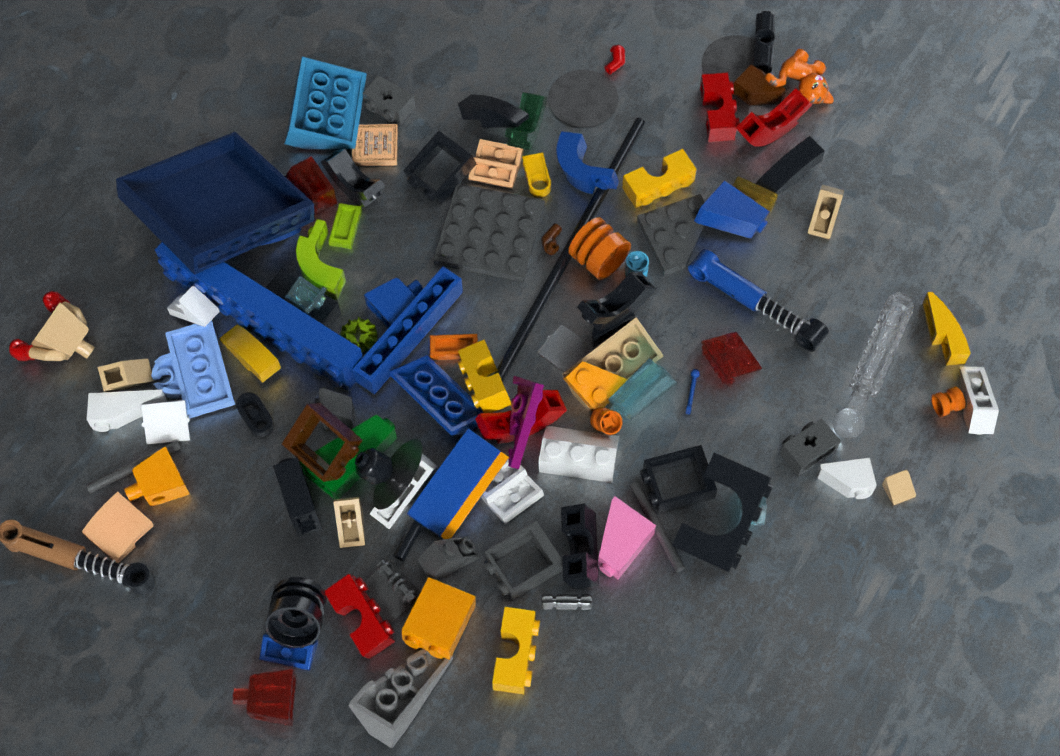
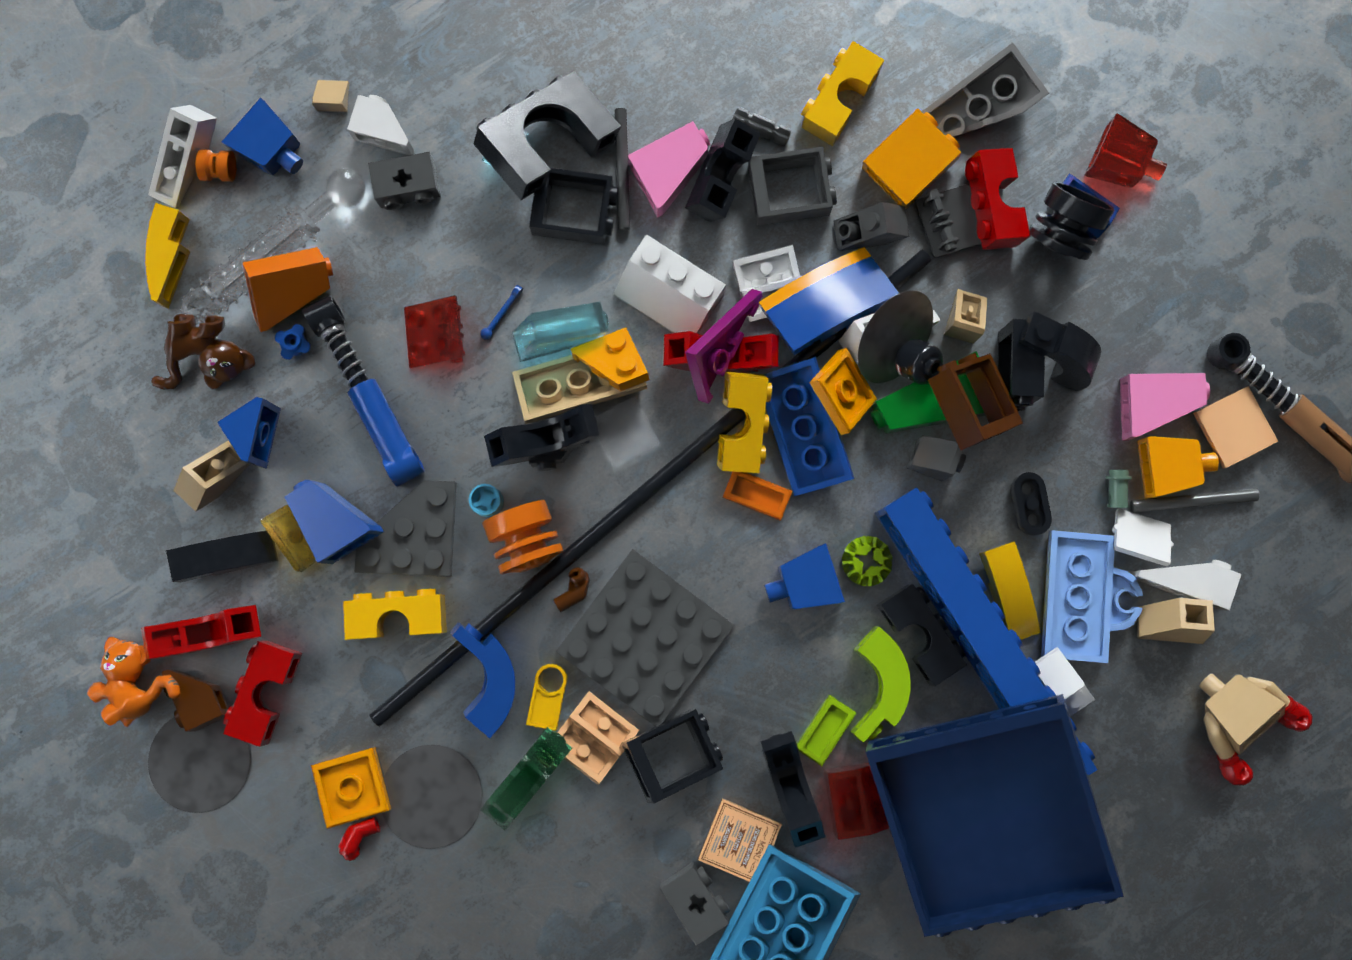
camera: 160 degrees left, 20 degrees up
clear light blue bracket [285,276,327,313] -> none
blue brick [352,267,463,395] -> none
black slope [458,94,529,128] -> none
orange wheel [590,407,623,435] -> none
black piece [753,11,775,74] -> none
none -> reddish brown animal [151,314,255,390]
none -> blue slope [217,397,281,469]
none -> blue torso [221,97,303,175]
none -> orange slope [242,247,333,332]
none -> blue plate [275,324,311,360]
none -> light orange tile [311,747,391,829]
none -> light orange tile [809,348,877,435]
none -> black arch [1018,311,1102,391]
none -> sand green pin [1105,470,1132,508]
none -> bright pink slope [1119,373,1210,441]

